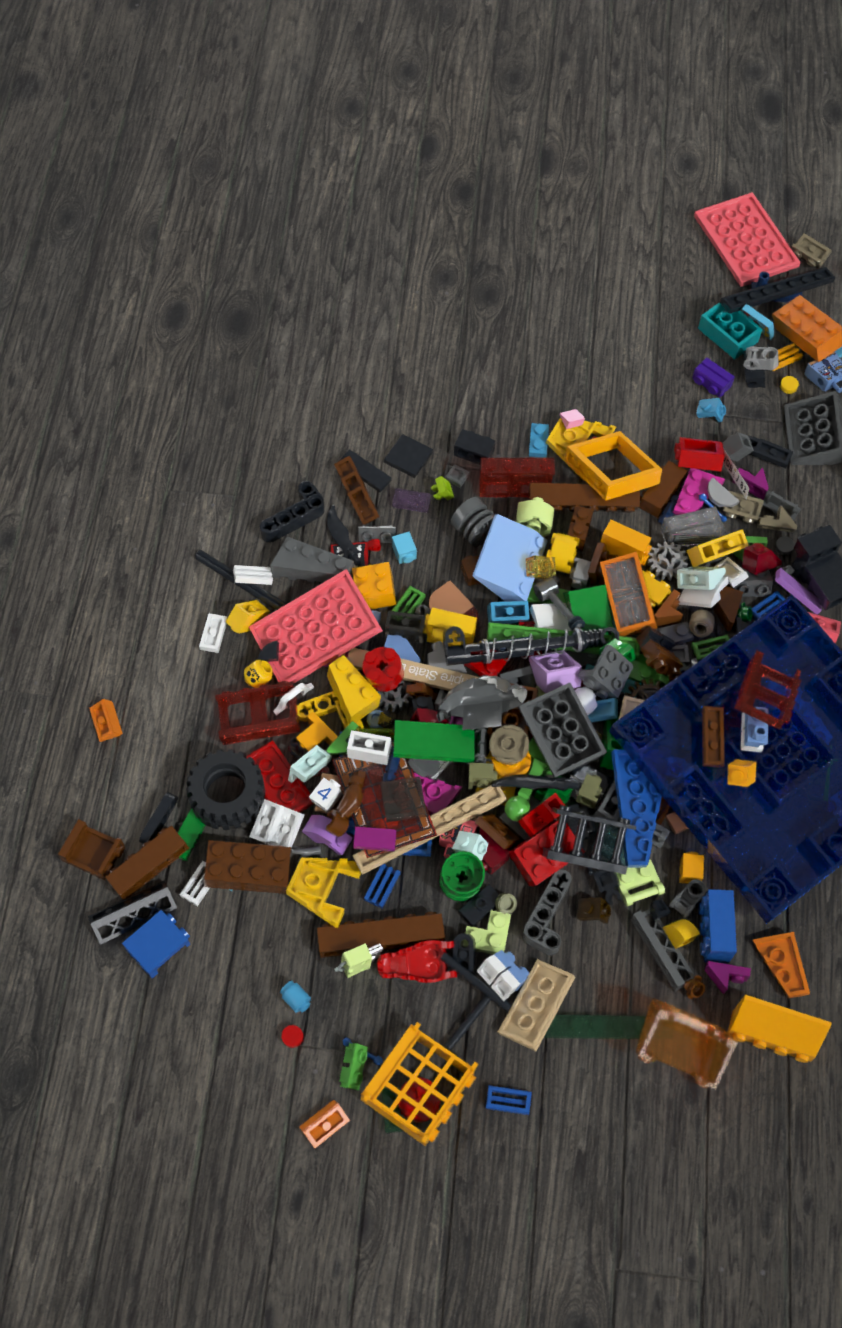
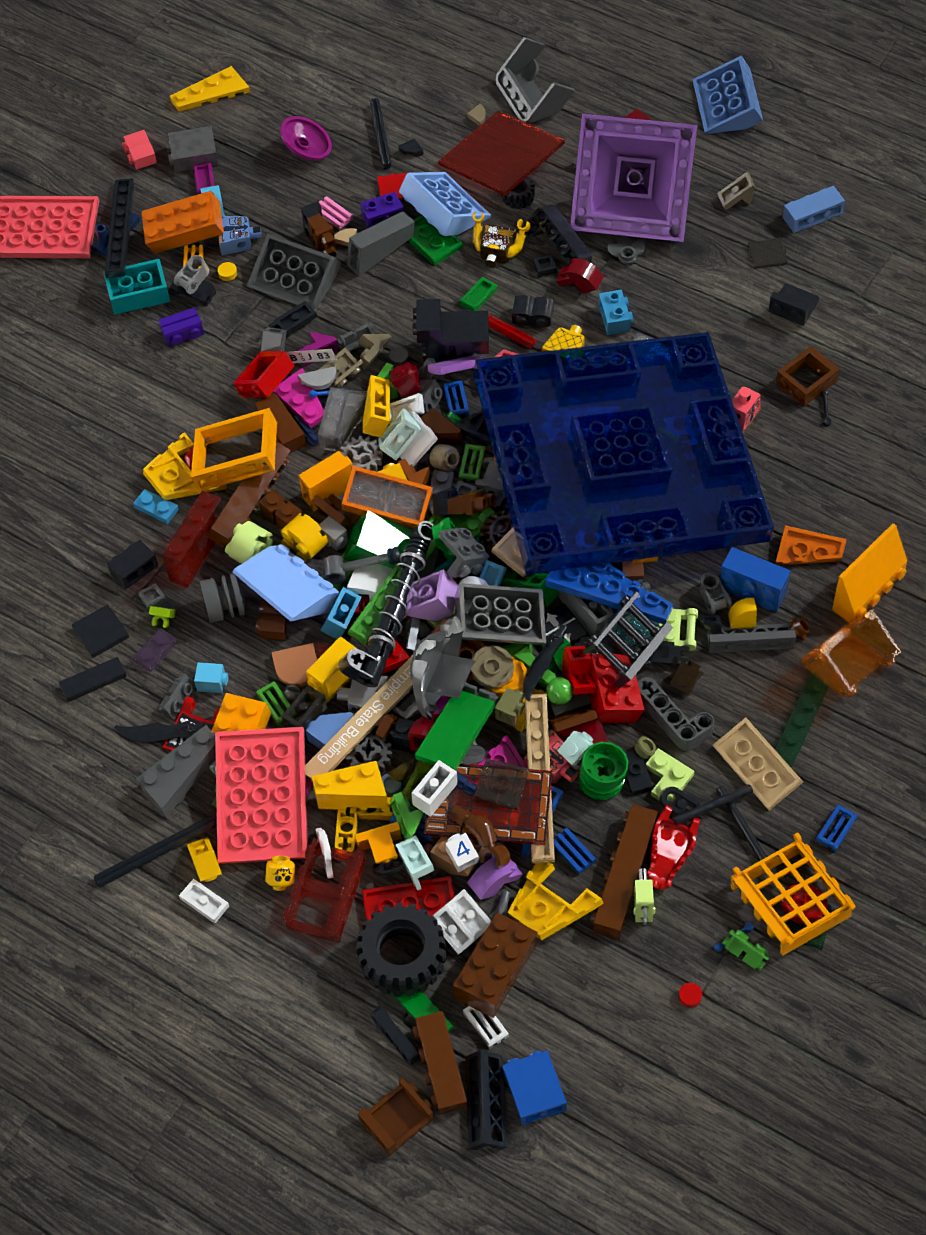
camera: 60 degrees left, 5 degrees down
orange slope [89,699,123,742] -> none
white tile [233,565,273,585] -> none
black tile [258,641,279,662] -> none
black beam [260,481,325,543] -> none
dark azure brick [280,981,311,1013] -> none
orange slope [299,1100,350,1148] -> none
reddish brown slope [334,456,380,525] -> none
magenta tile [353,827,396,852] -> none
red brick [362,647,404,692] -> none
white hips [477,950,529,1001] -> none
clear yellow brick [526,555,556,579] -> none
bright pink slope [559,409,585,429] -> none
olive brick [576,774,603,809] -> none
light orange brick [679,852,704,884] -> none
dark azure bracket [696,398,726,422] -> none
reddish brown tile [702,706,725,768] -> none
magenta slope [705,961,751,994] -> none
light orange brick [727,759,756,787] -> none
clear red window [734,650,801,730] -> none
medium blue hips [741,707,768,752] -> none
medium azure tile [742,305,775,340] -> none
dark tan bracket [792,233,832,269] -> none

